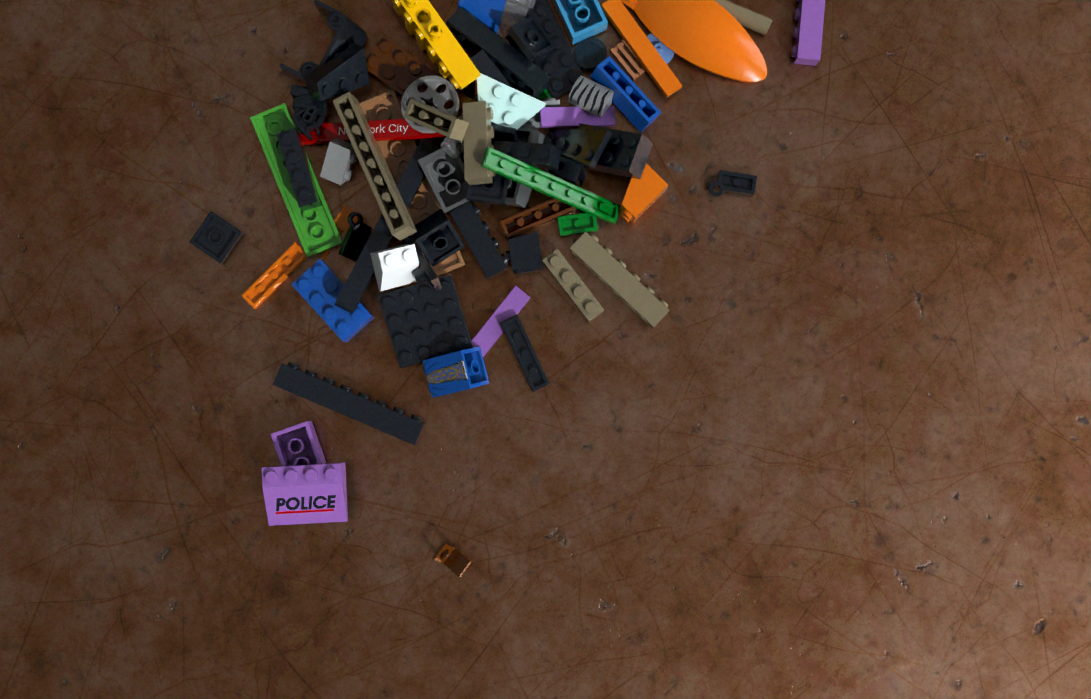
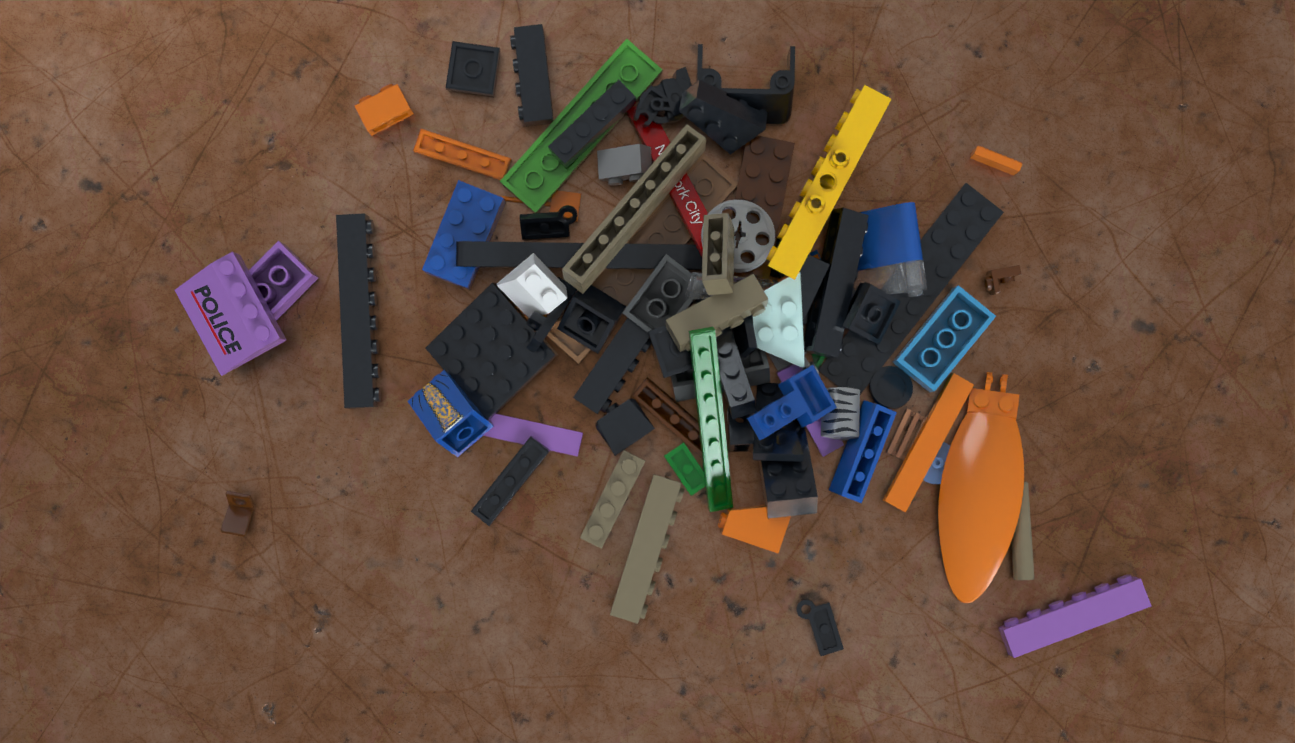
camera: 70 degrees right, 0 degrees up
none -> orange brick [355,84,414,136]
none -> black brick [510,24,554,127]
none -> blue plate [747,365,837,440]

